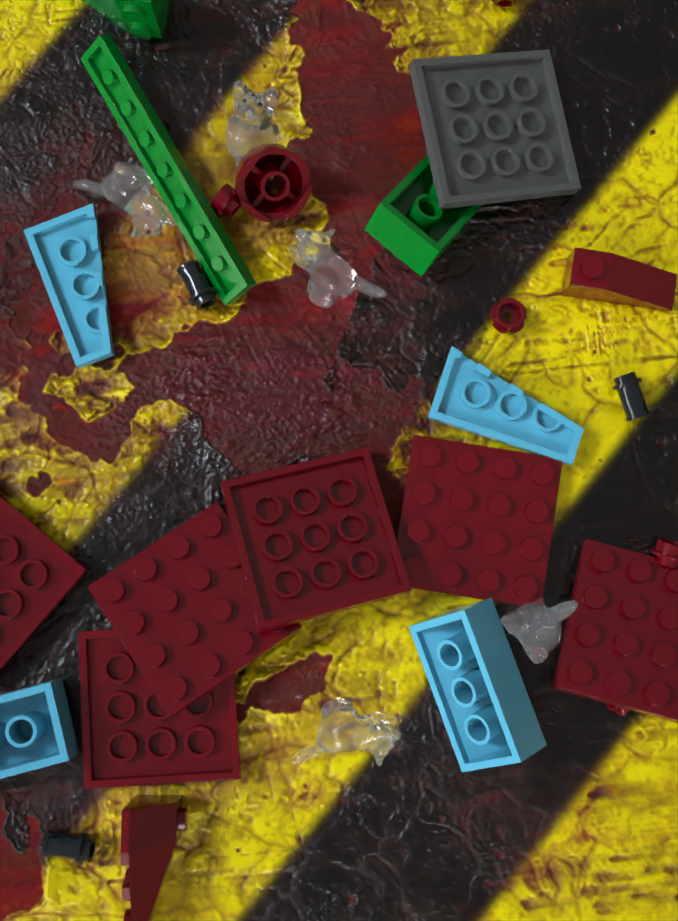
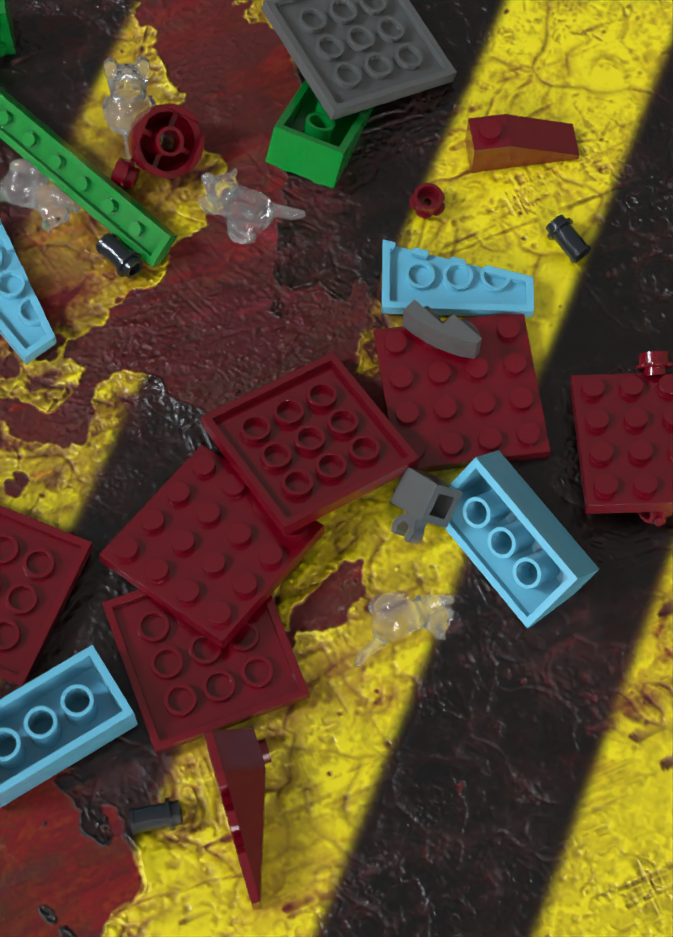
camera: 20 degrees left, 15 degrees down
clear animal [500,598,578,664] -> none
none -> dark grey brick [390,467,463,544]
none -> dark grey slope [402,299,482,359]

